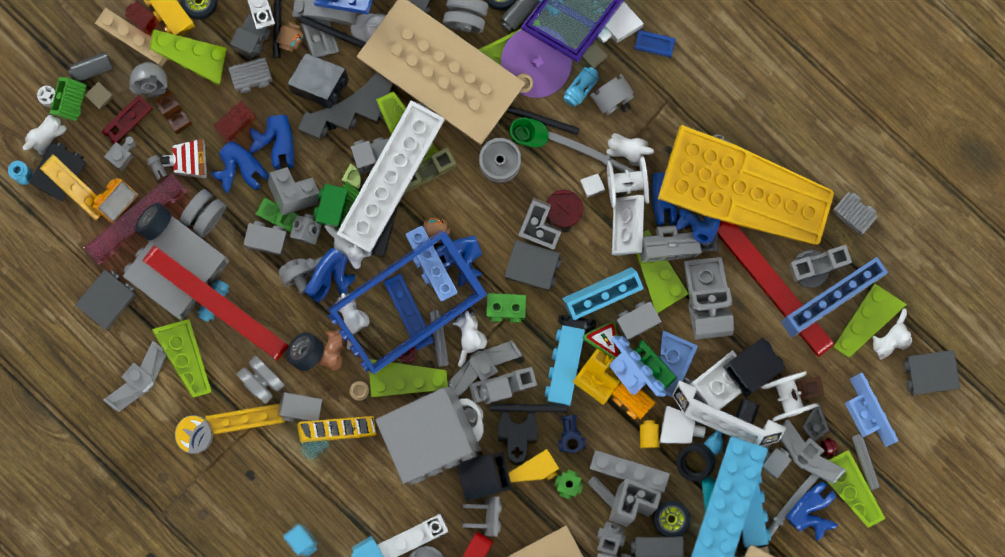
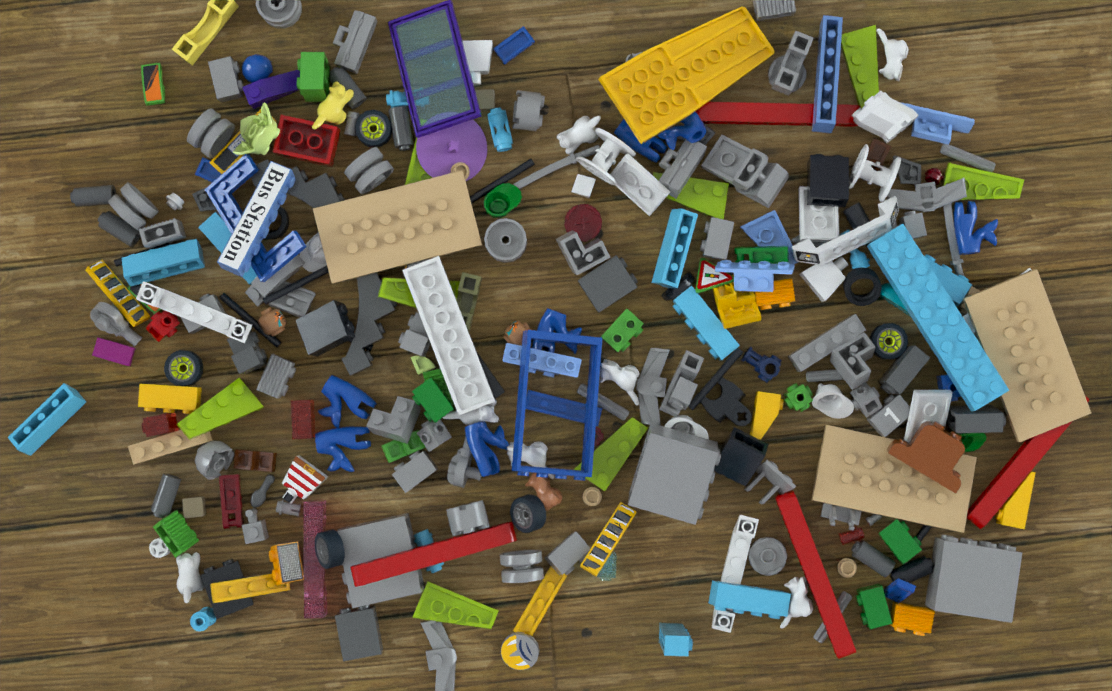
camera: 45 degrees left, 5 degrees up
light grey wheel [179,189,227,238] -> none
yellow brick [640,420,660,448] -> none
dark grey brick [903,350,960,396] -> none
none -> dark grey piece [250,474,275,508]
none -> light grey brick [446,500,490,536]
none -> white piece [812,383,854,419]
none -> white brick [852,91,919,143]

